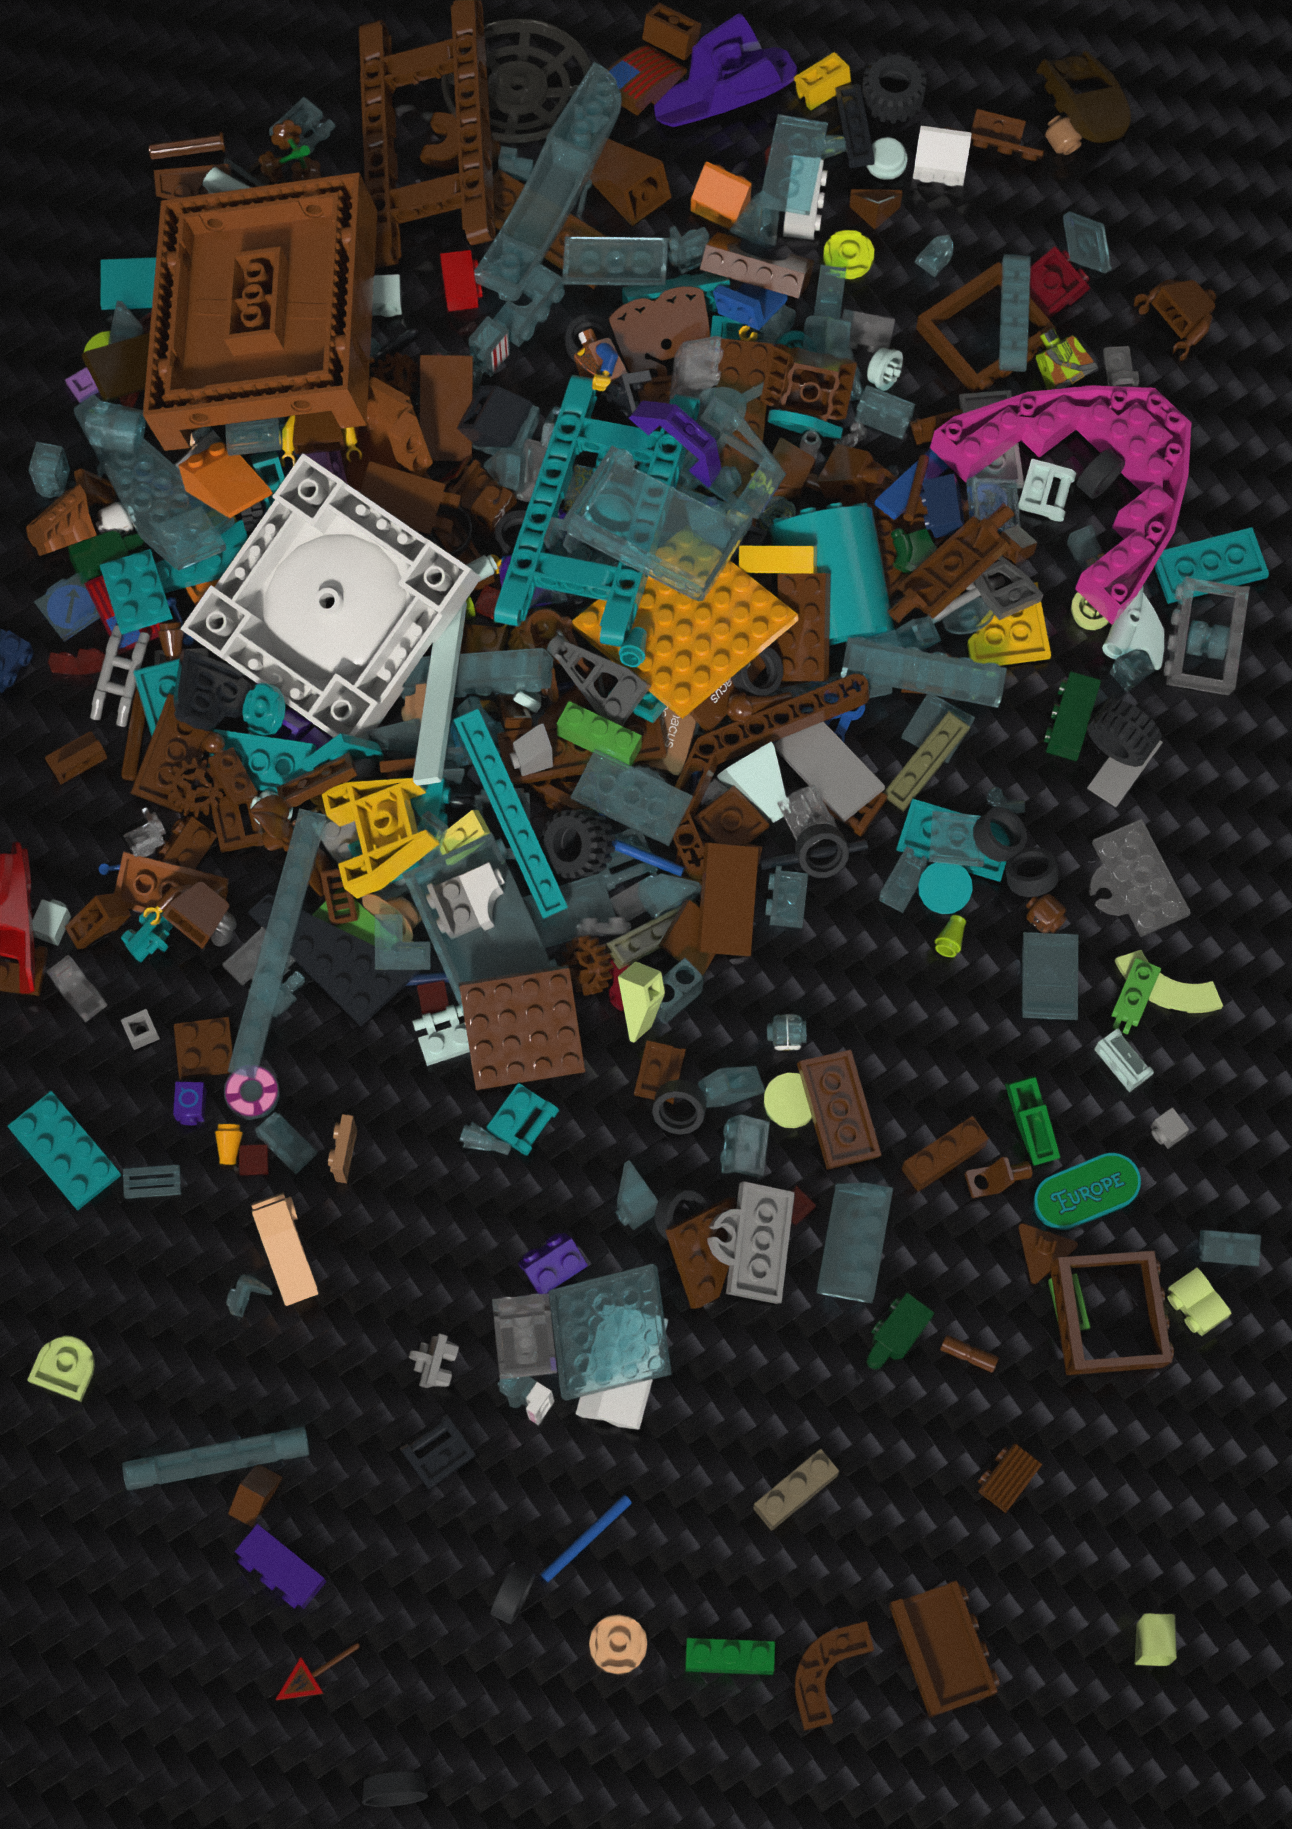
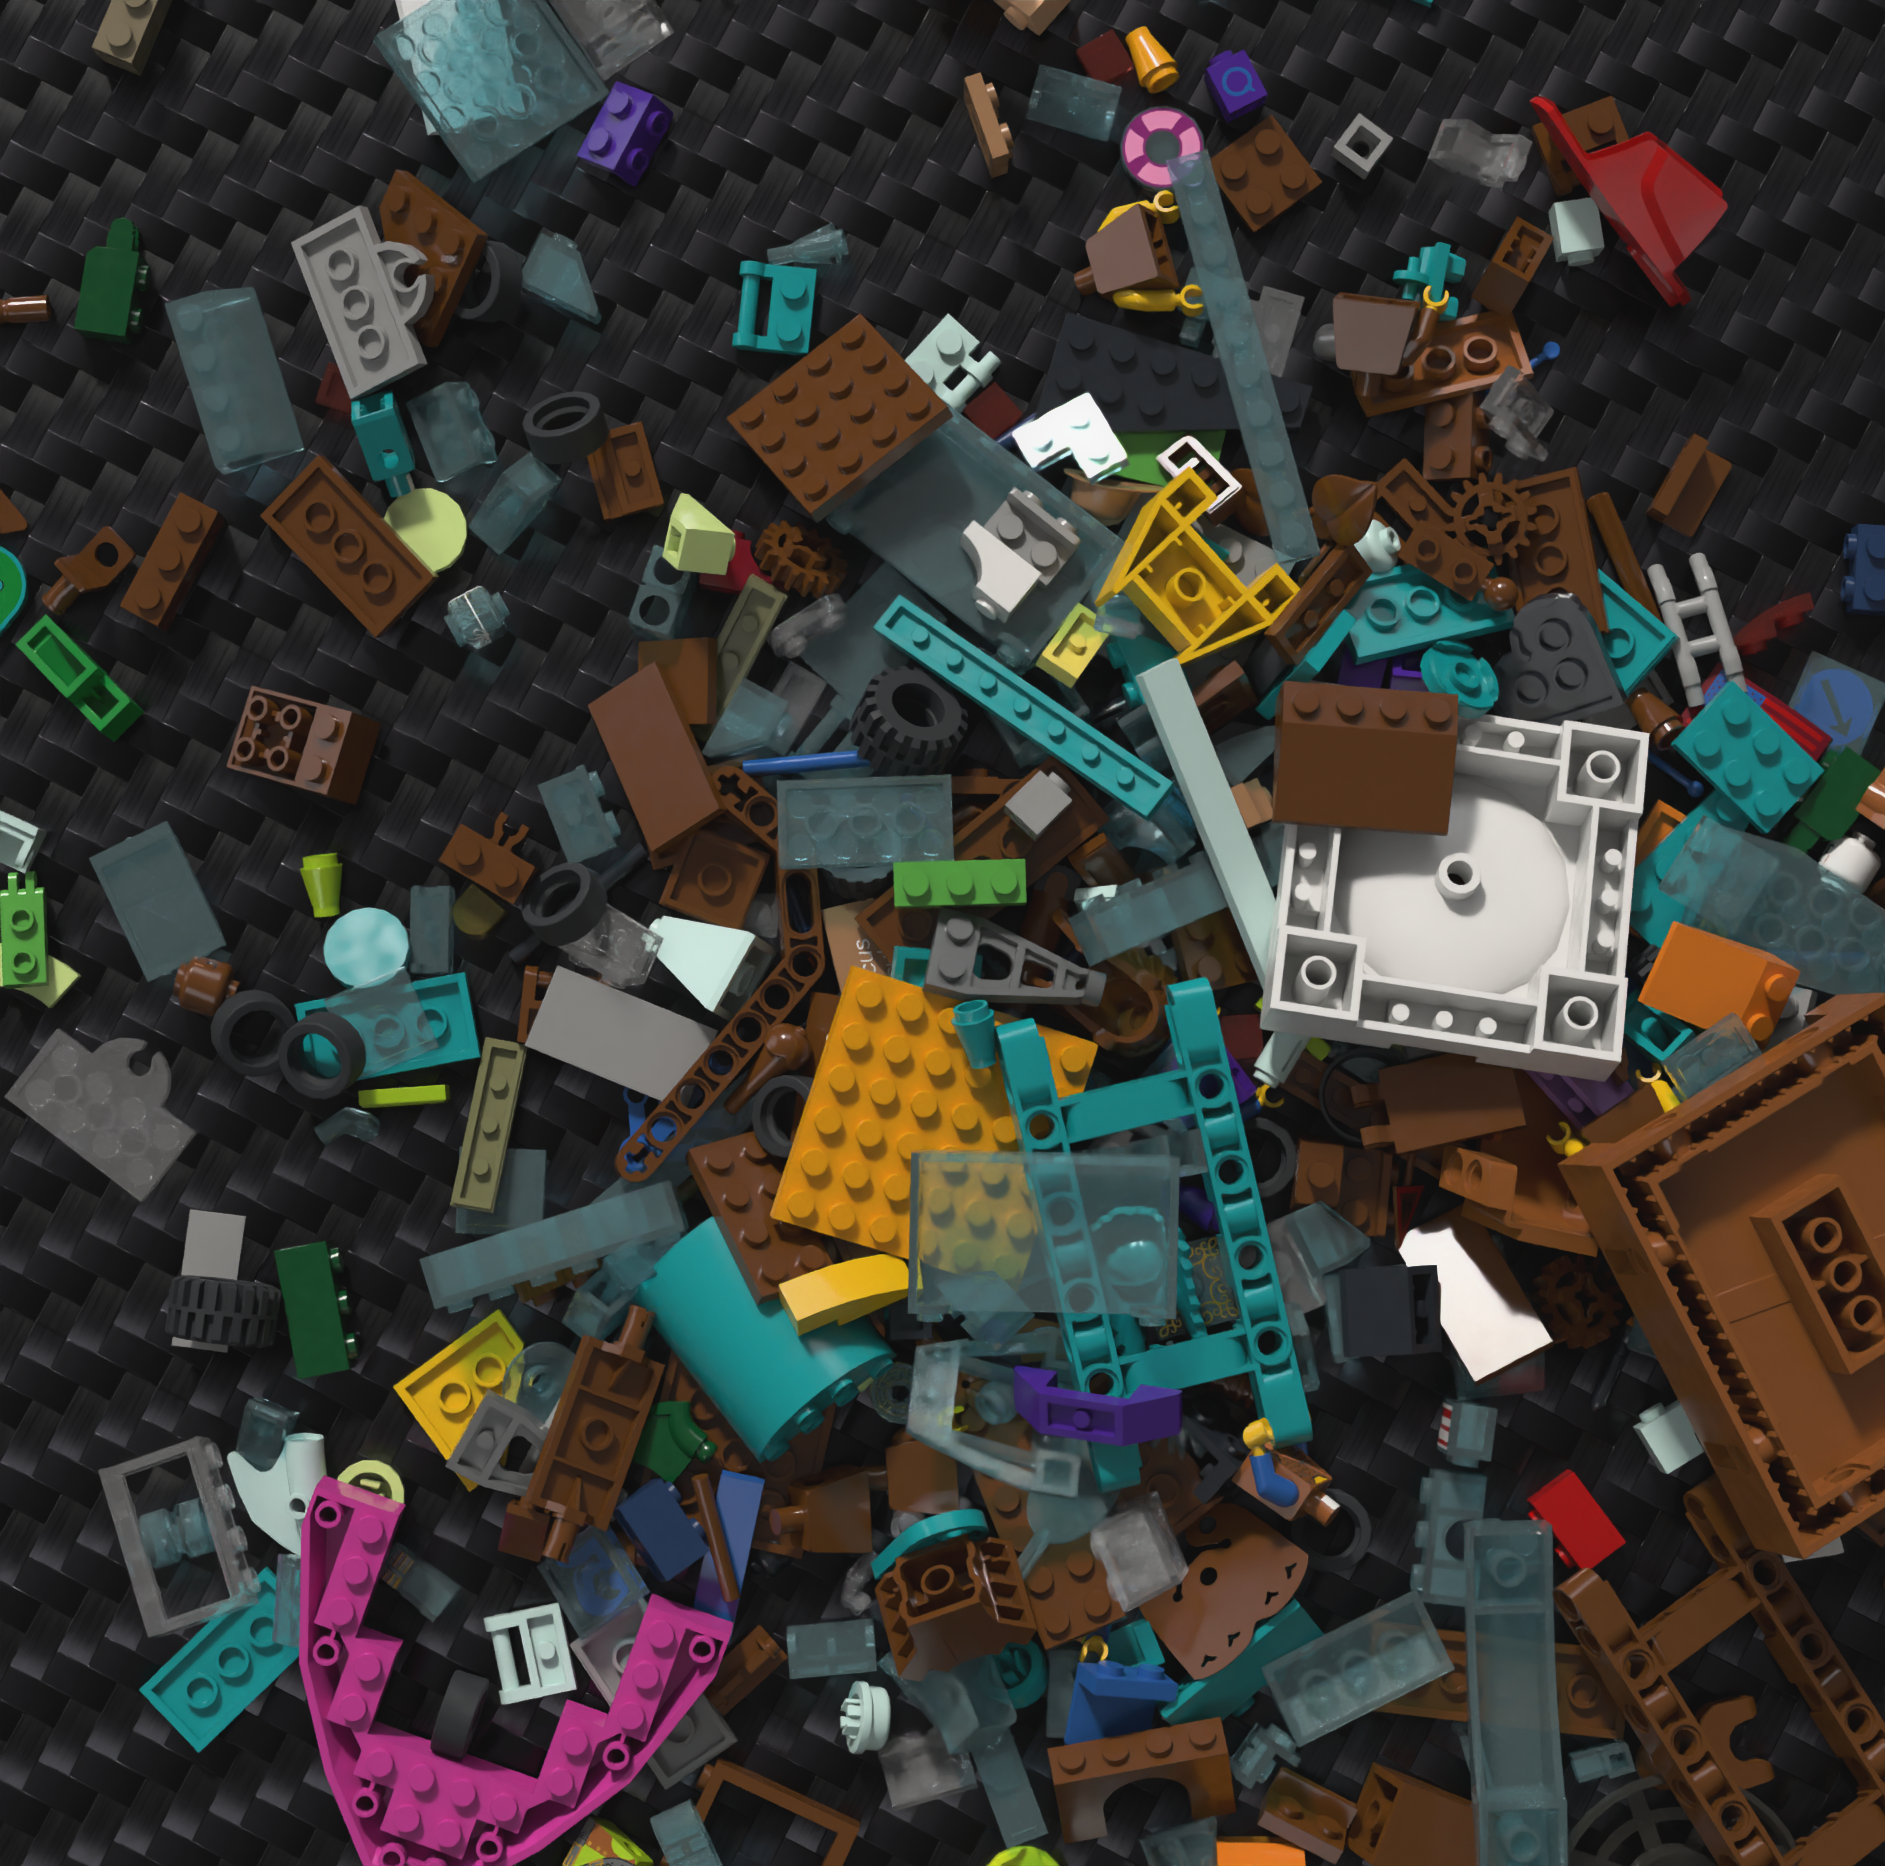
camera: 150 degrees right, 15 degrees up
none -> reddish brown slope [226,686,381,805]
none -> clear light blue tile [272,1554,301,1647]
none -> teal torso [351,389,415,497]
none -> lime tile [358,1085,451,1108]
none -> reddish brown brick [439,812,540,907]
none -> clear yellow tile [453,883,506,935]
none -> reddish brown torso [1074,190,1204,317]
none -> reddish brown bracket [1257,1767,1358,1864]
none -> reddish brown slope [1272,681,1458,836]

